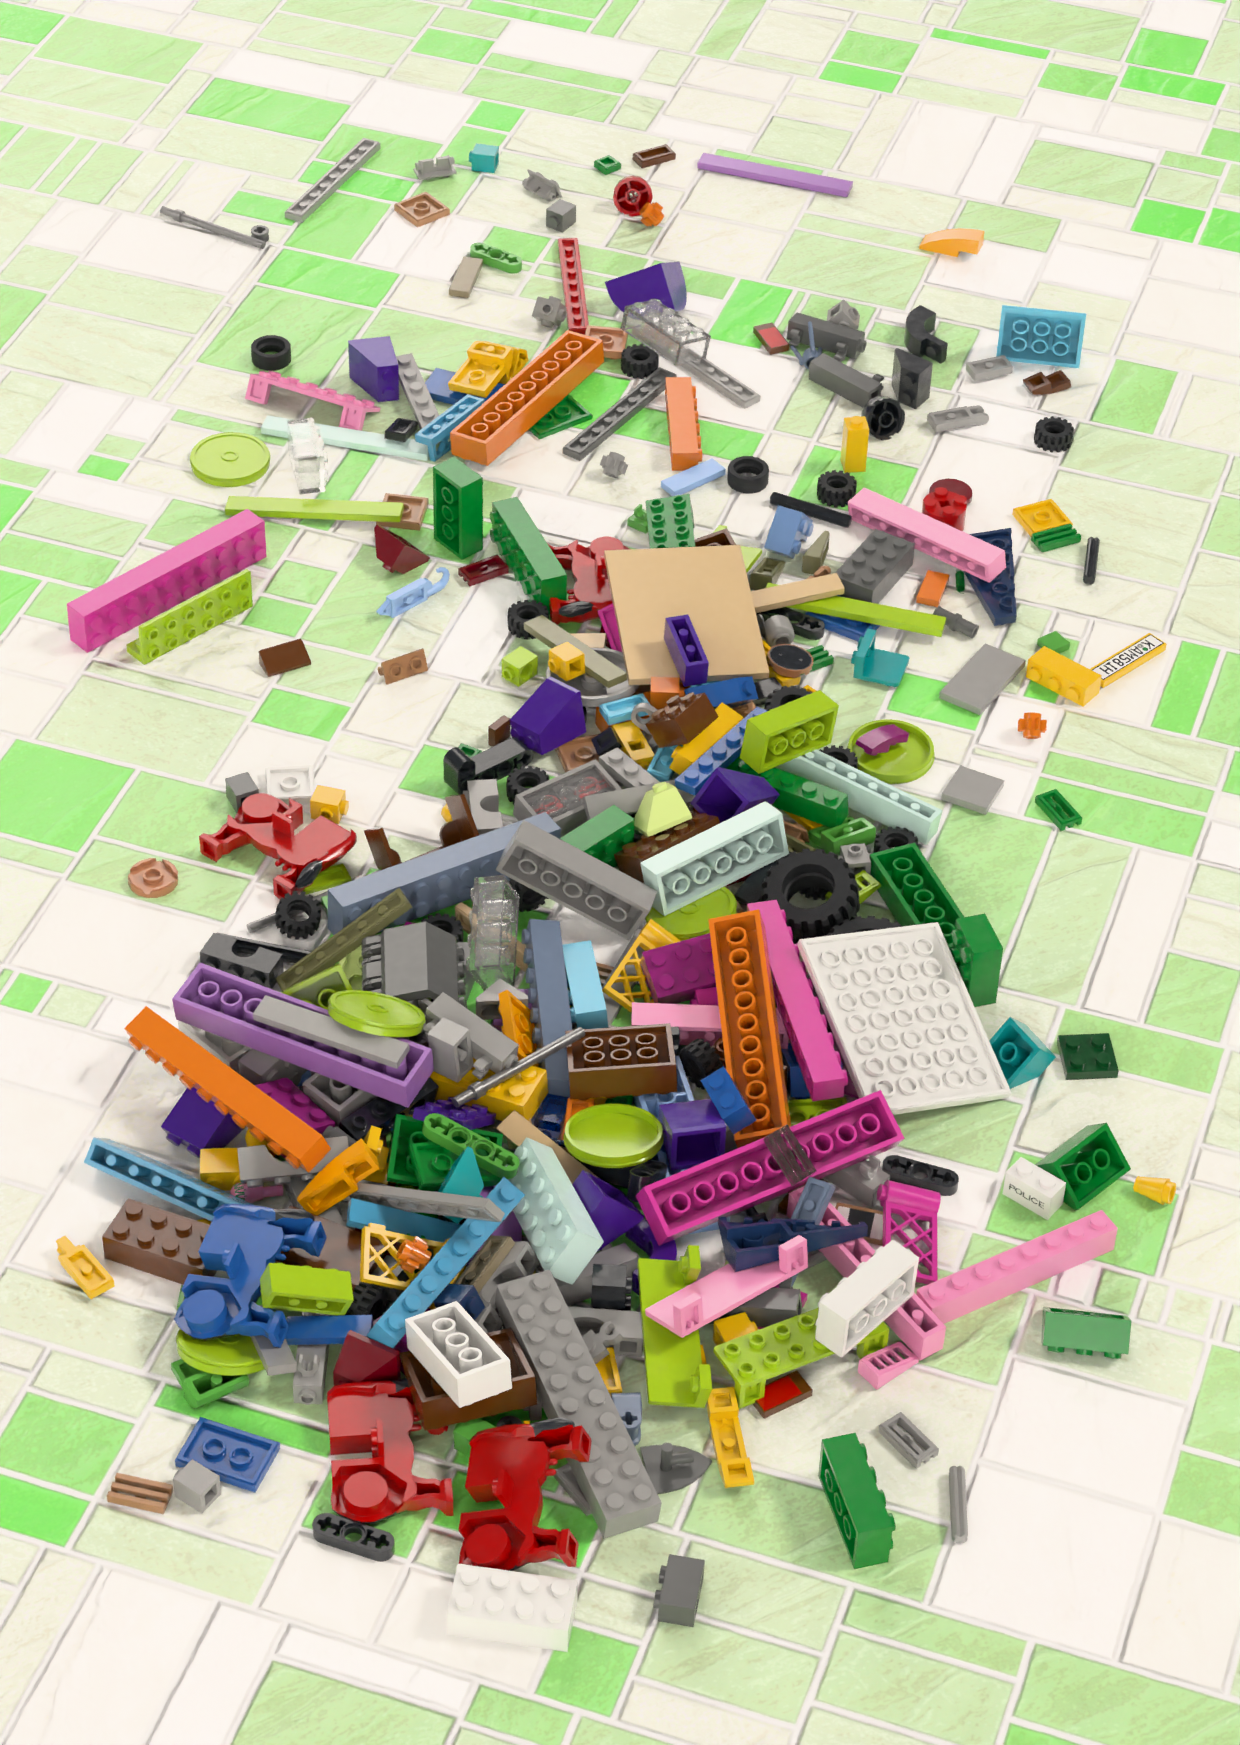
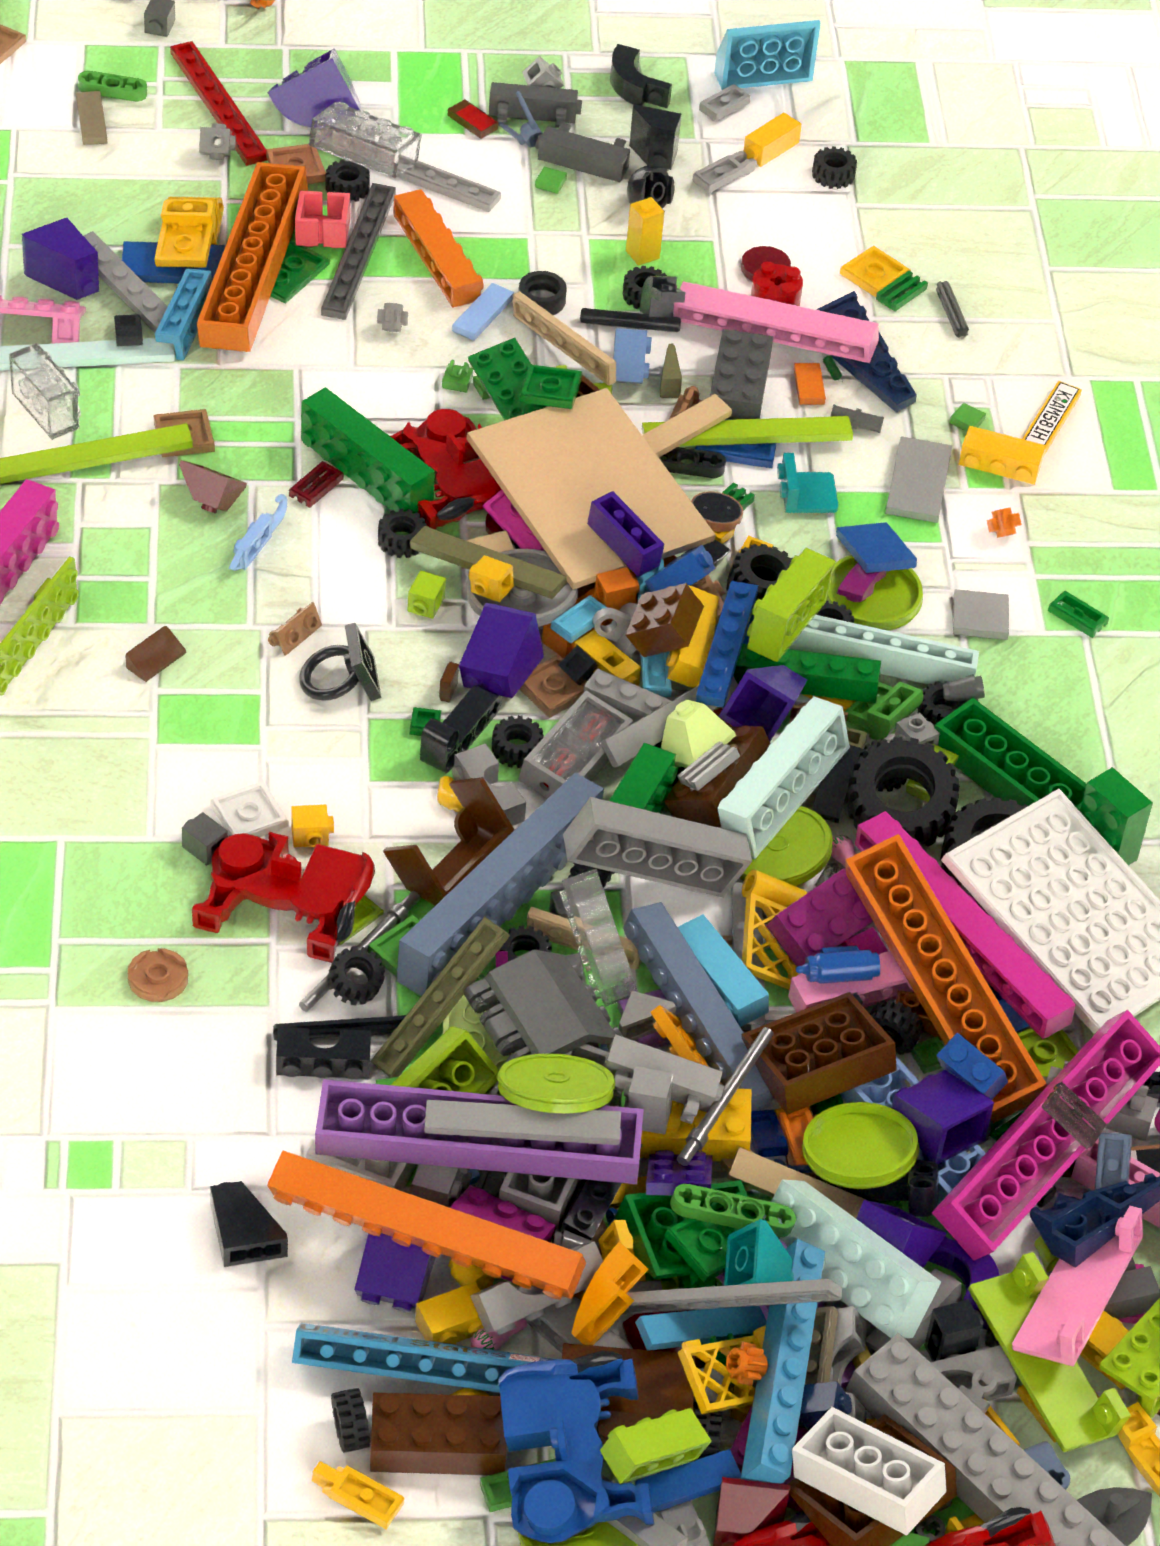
camera: 25 degrees left, 5 degrees up
green brick [433,457,483,560] -> none
olive slope [750,557,785,590] -> none
light grey head [764,615,795,647] -> none
reddish brown slope [1023,370,1071,395] -> none
none -> black slope [210,1181,288,1267]
none -> coral piece [295,191,351,248]
none -> black tile [299,622,381,701]
none -> black tyre [331,1388,371,1453]
none -> tan tile [513,292,616,386]
none -> green tile [520,364,582,409]
none -> bright green tile [535,166,567,194]
none -> brick [640,276,686,317]
none -> light grey tile [677,741,740,790]
none -> yellow brick [743,112,802,167]
none -> blue piece [796,946,881,984]
none -> blue tile [836,522,917,573]
none -> dark grey cone [942,674,985,701]

